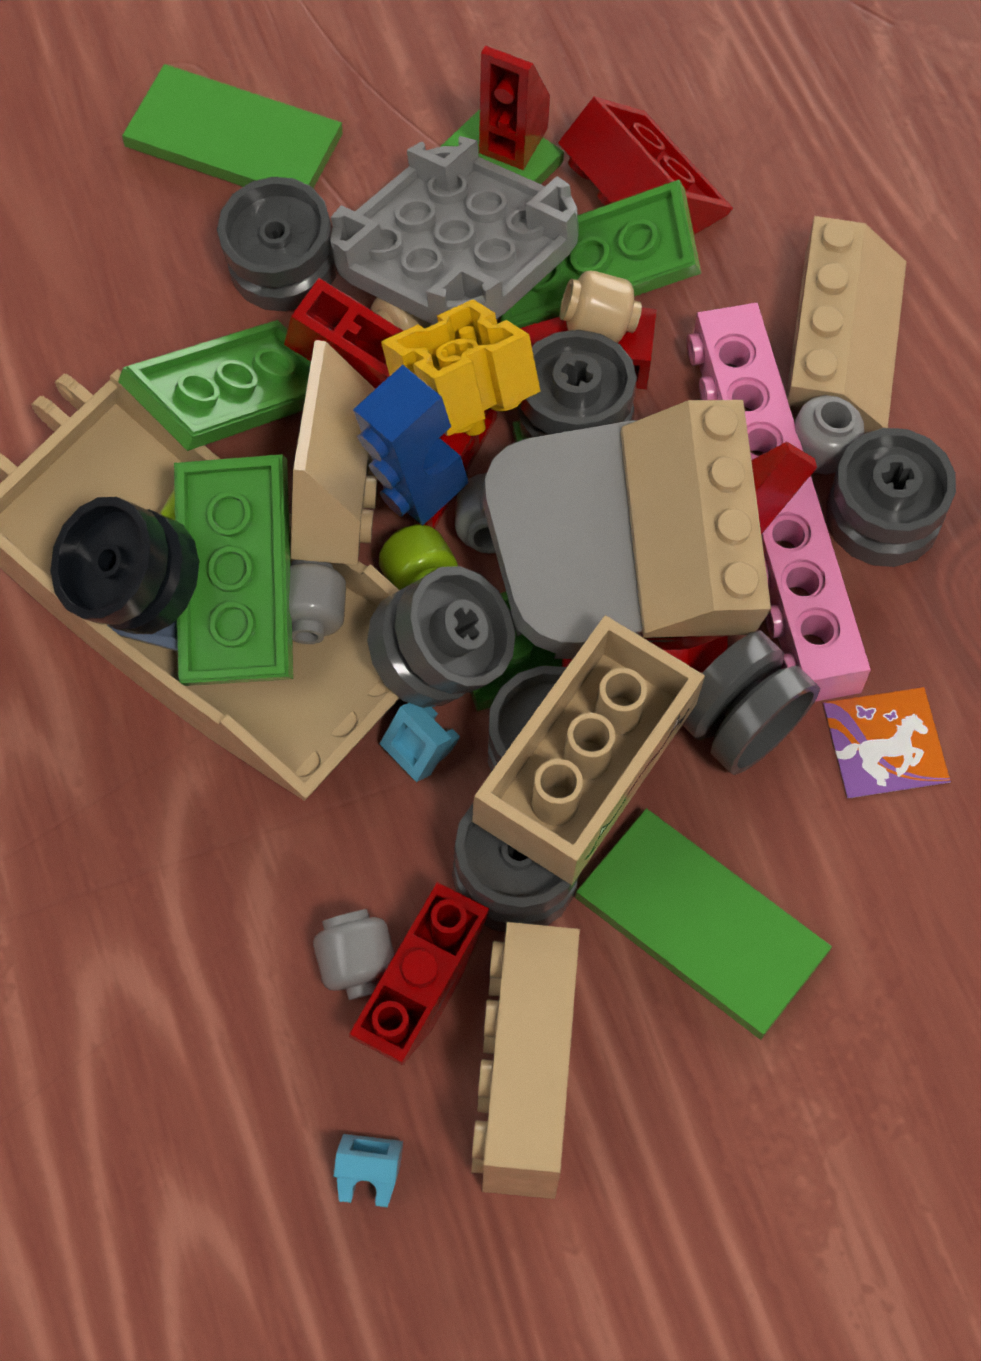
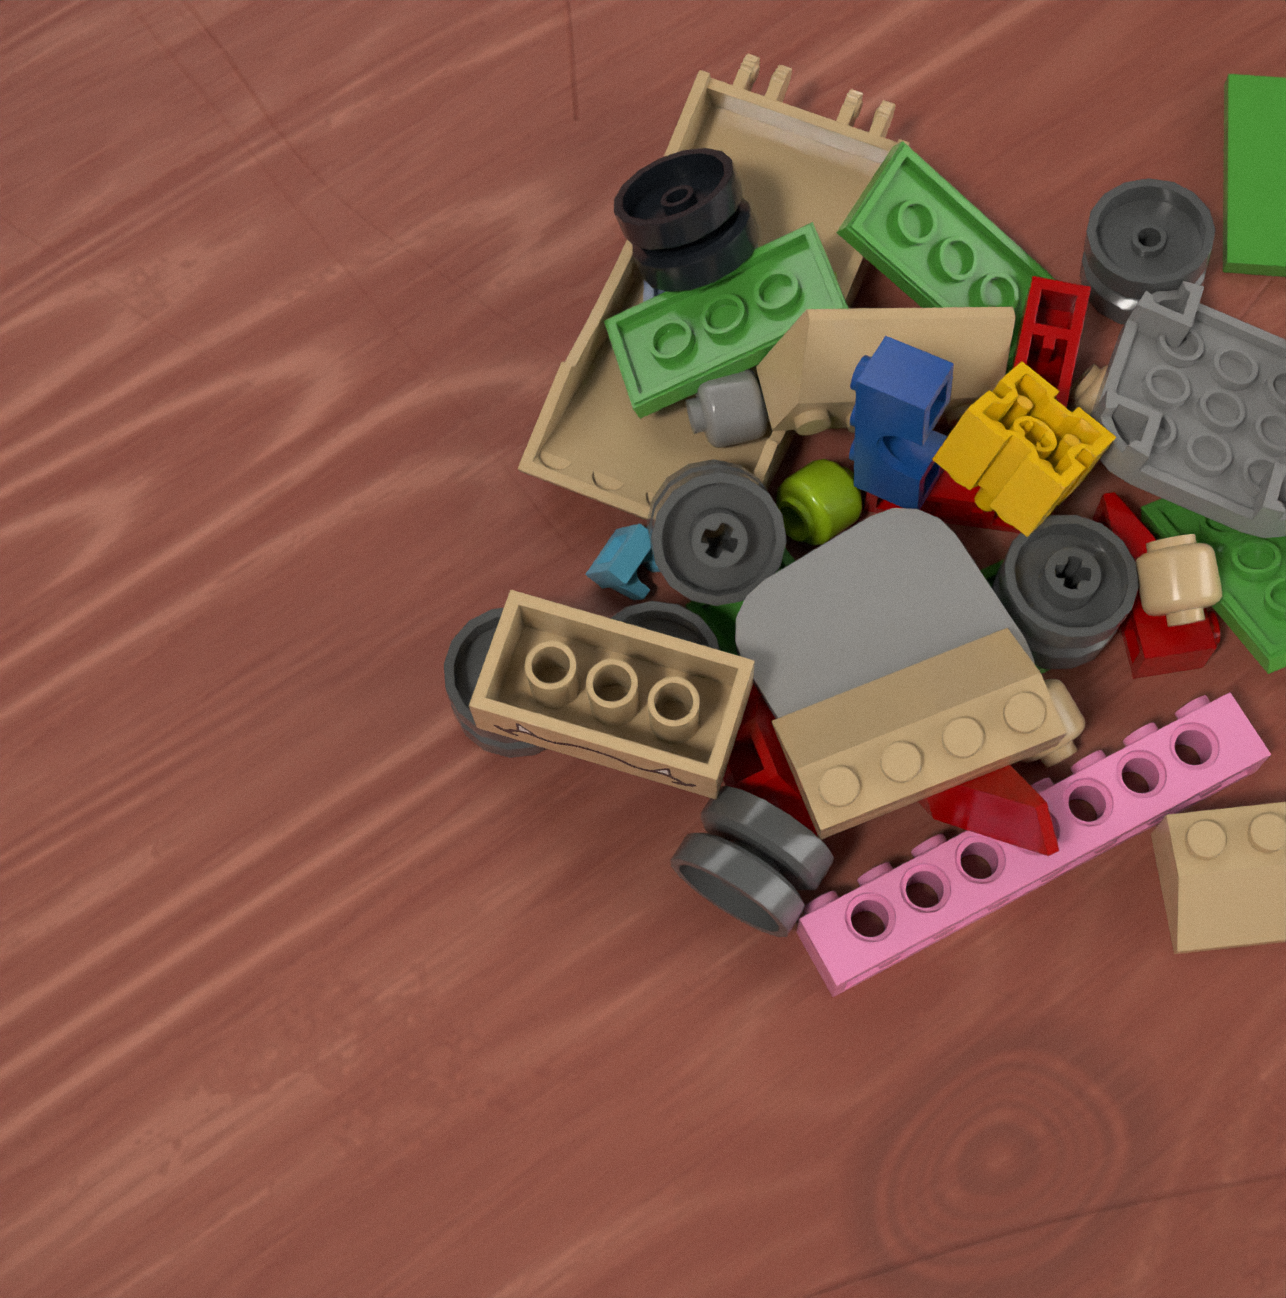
camera: 80 degrees right, 5 degrees up
light grey head [313,909,395,1000] -> none
medium azure tile [334,1134,403,1207] -> none
red slope [349,882,489,1066] -> none
tan brick [472,922,580,1199] -> none
bright green tile [575,808,832,1040] -> none
light grey head [794,395,864,475] -> none
sticker [823,687,951,798] -> none
dark grey wheel [826,428,956,567] -> none

